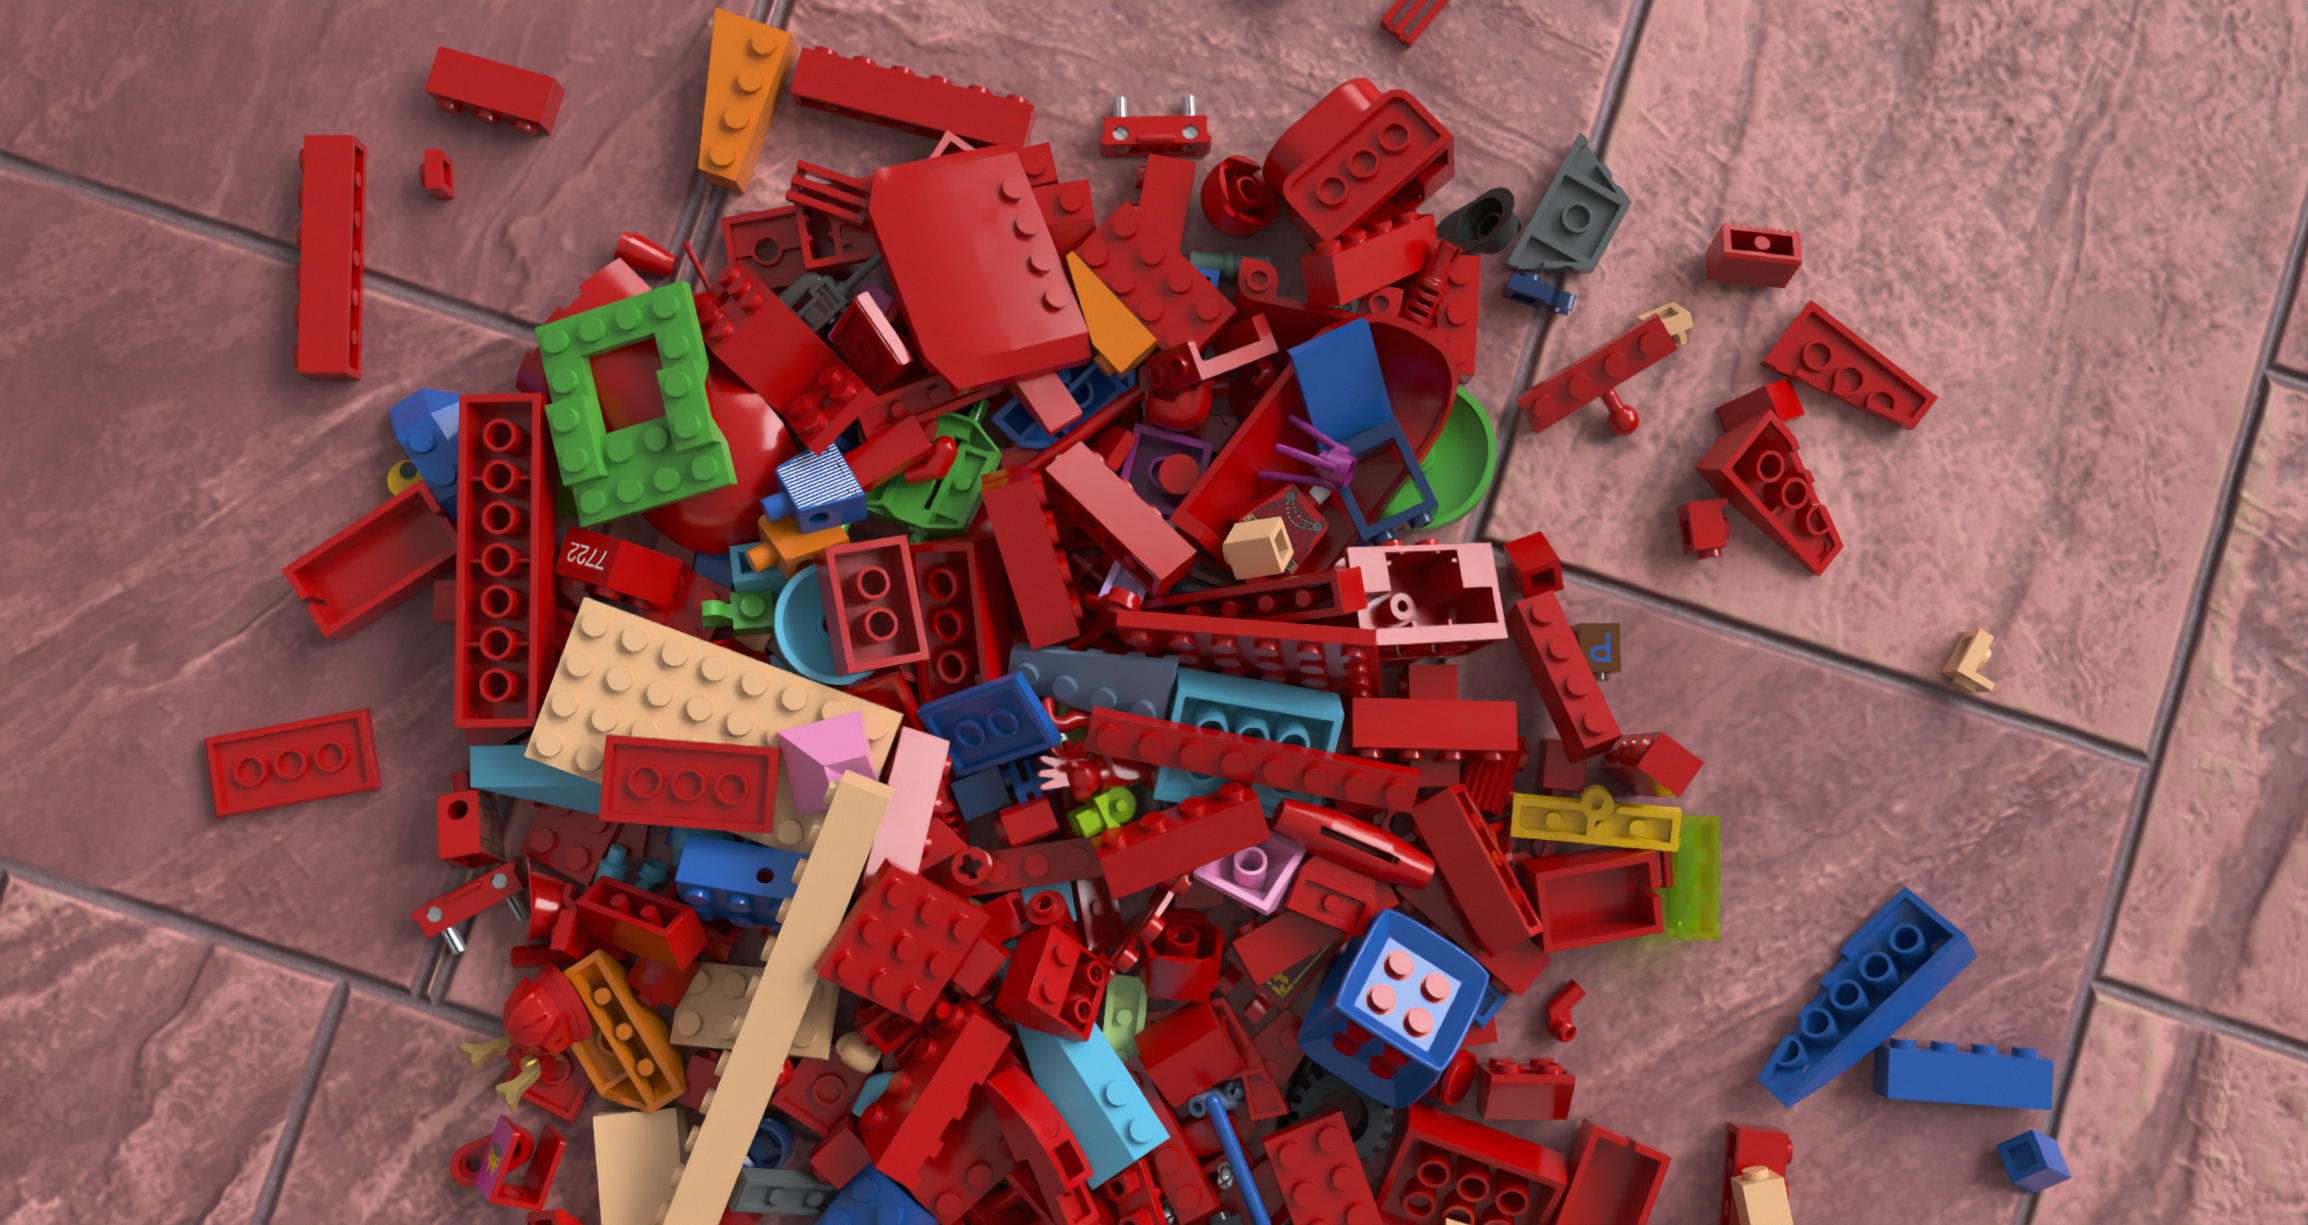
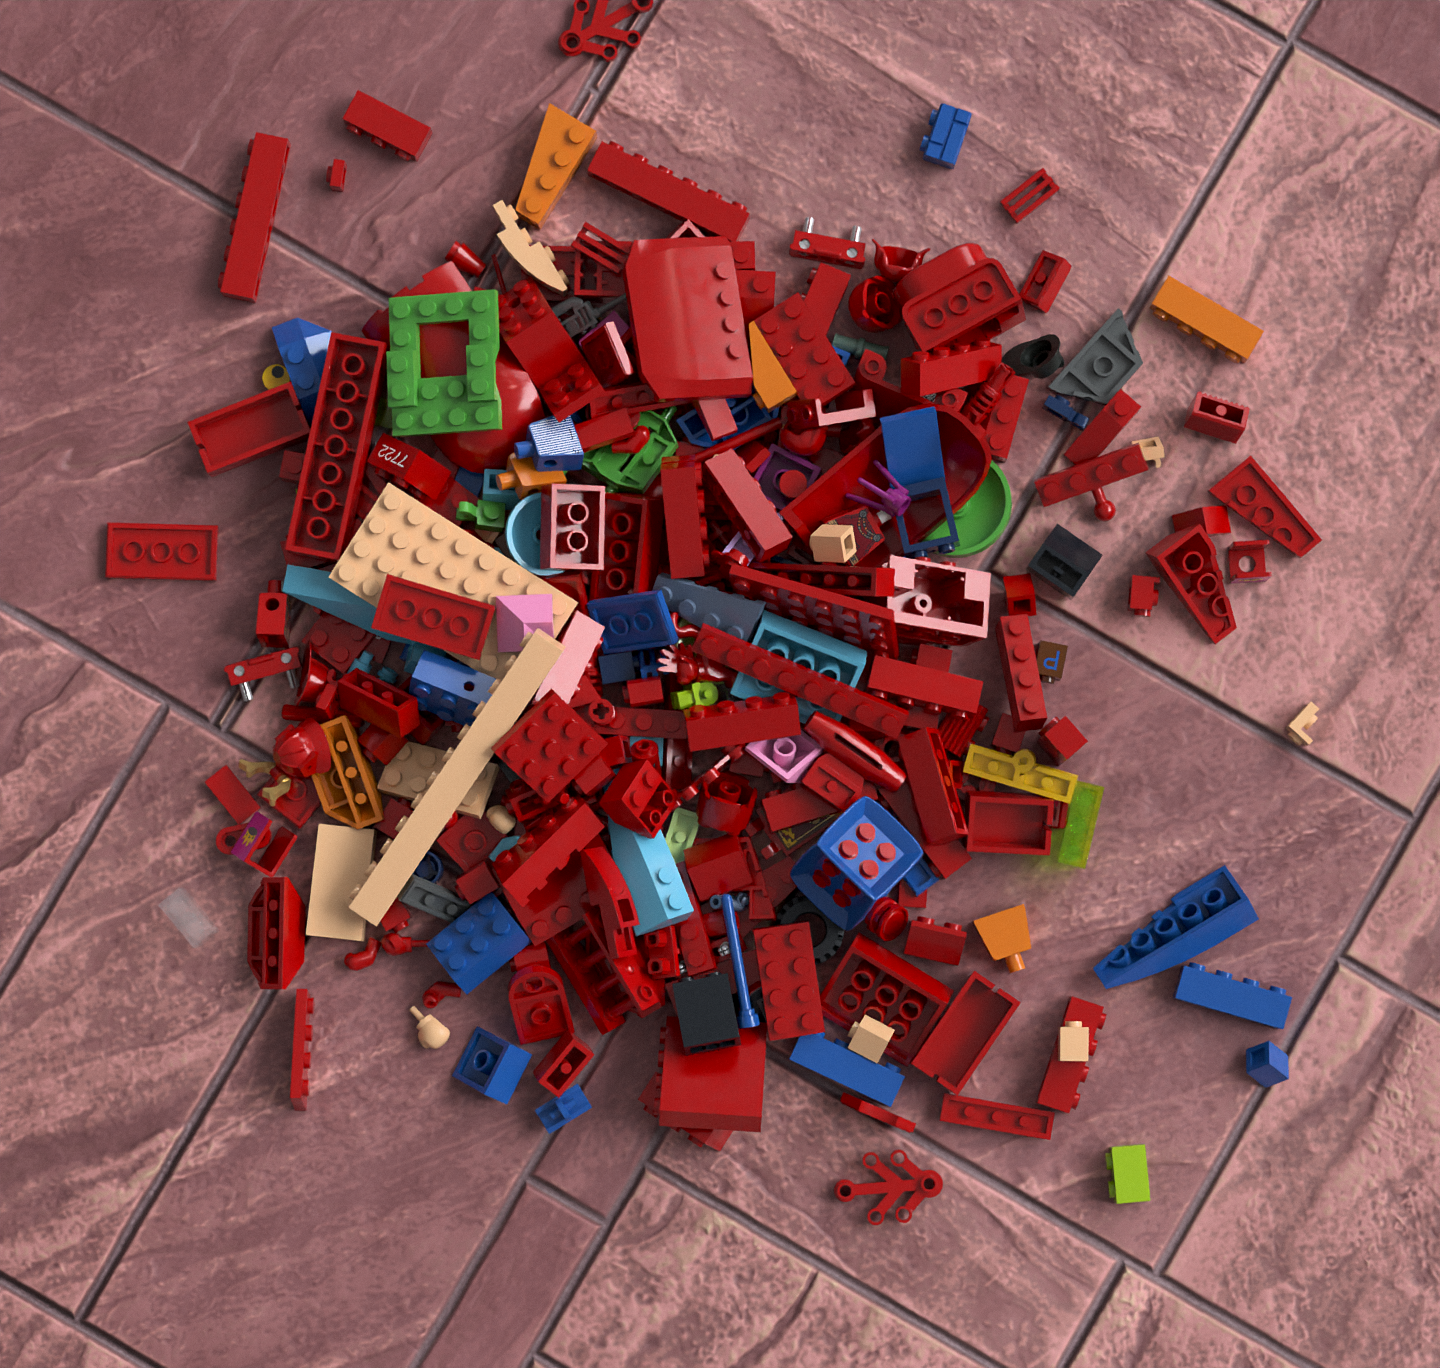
camera: 25 degrees right, 0 degrees up
red arm [1546,979,1586,1043] -> none
none -> red tile [205,765,261,825]
none -> light nougat slope [493,200,570,296]
none -> red hair [872,239,931,282]
none -> orange torso [972,904,1031,973]
none -> red slope [1019,250,1072,313]
none -> black slope [1026,523,1103,600]
none -> red slope [1063,389,1141,465]
none -> orange brick [1150,275,1264,364]
none -> red piece [1228,540,1272,584]

